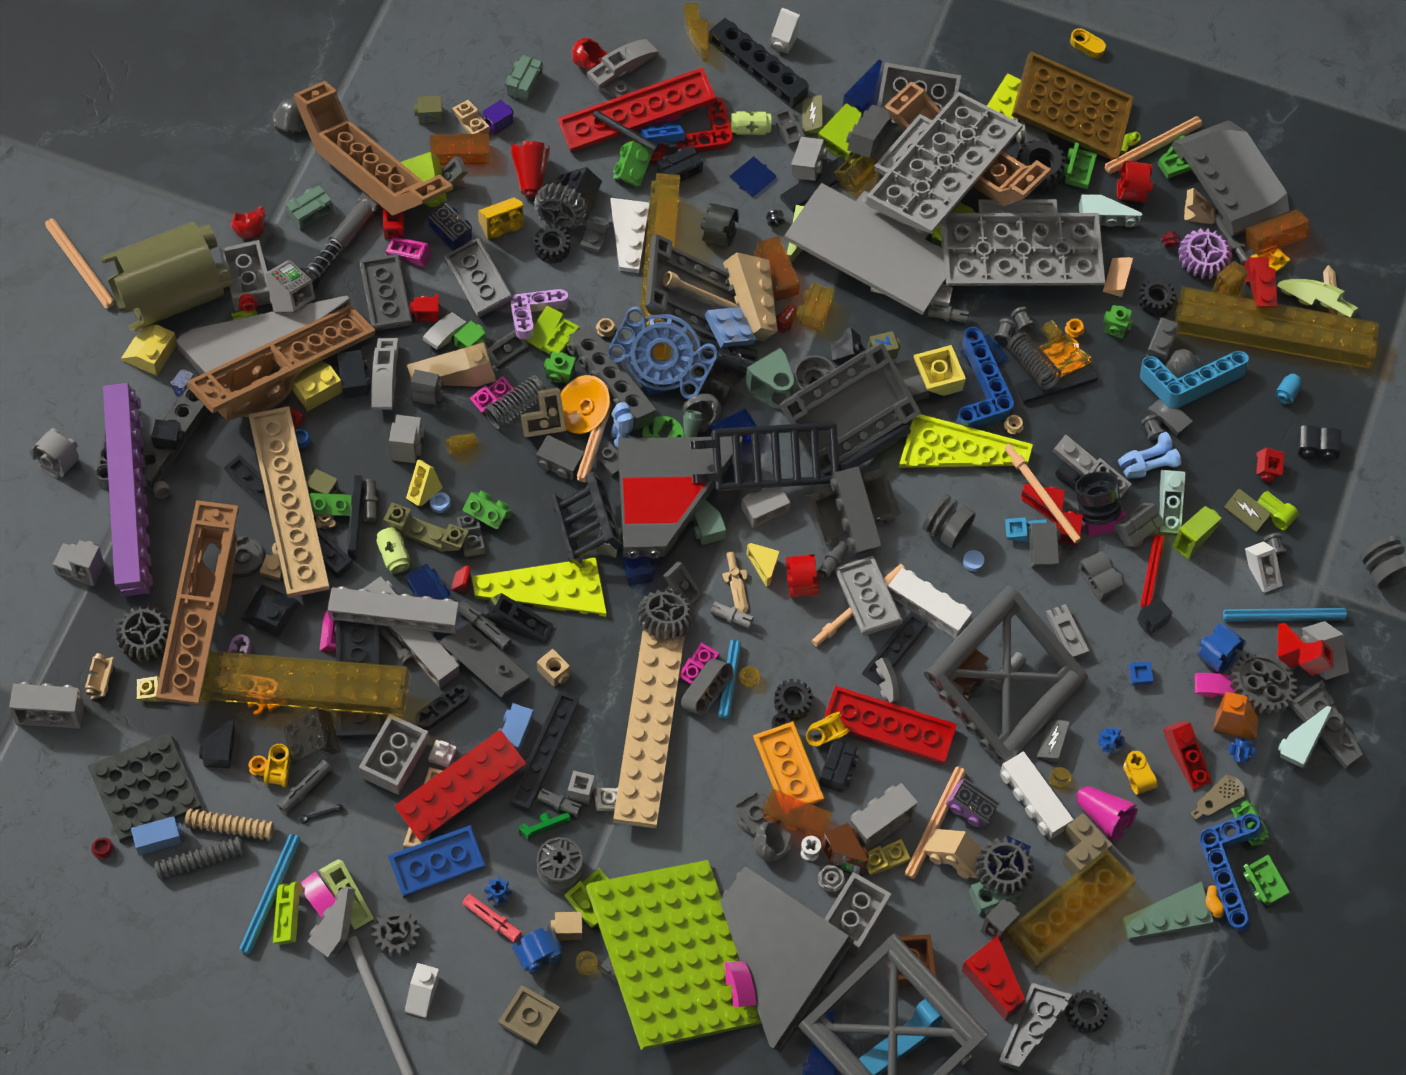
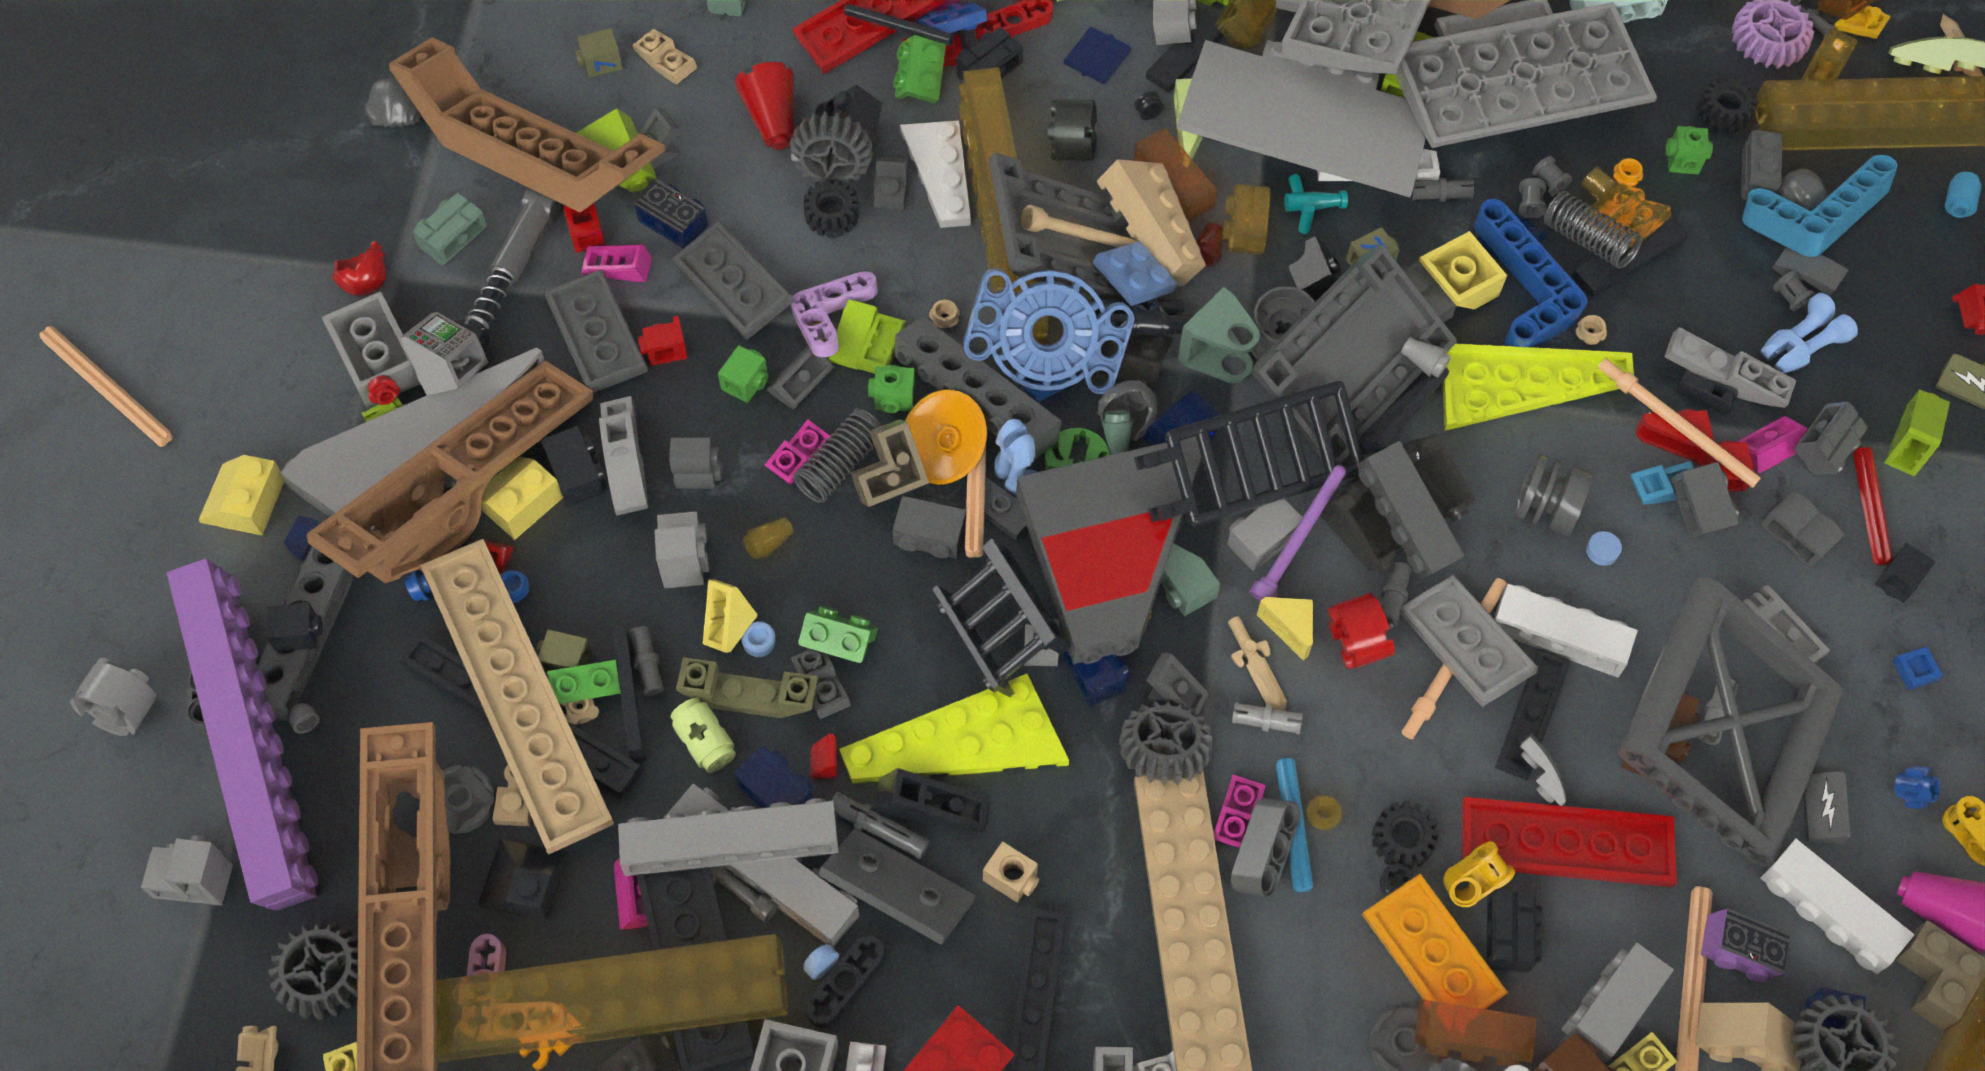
camera: 10 degrees left, 0 degrees up
olive brick [101,221,233,332] -> none
tan wedge [407,342,497,387] -> none
light grey slope [423,312,467,350] -> none
clear orange brick [430,133,490,165] -> none
yellow slope [478,197,524,239] -> none
dark purple brick [483,100,514,135] -> none
medium blue brick [498,703,533,754] -> none
clear yellow tile [1049,767,1071,790] -> none
black wheel [1075,471,1122,525] -> none
light nougat slope [1103,257,1133,297] -> none
light aqua slope [1160,470,1185,533] -> none
dark red plate [1161,232,1181,247] -> none
red arch [1244,257,1277,308] -> none
none -> blue plate [405,569,432,602]
none -> light blue tile [804,944,839,980]
none -> medium lavender piece [1249,465,1346,601]
none -> teal piece [1284,174,1348,234]
none -> light grey cone [1401,337,1451,378]

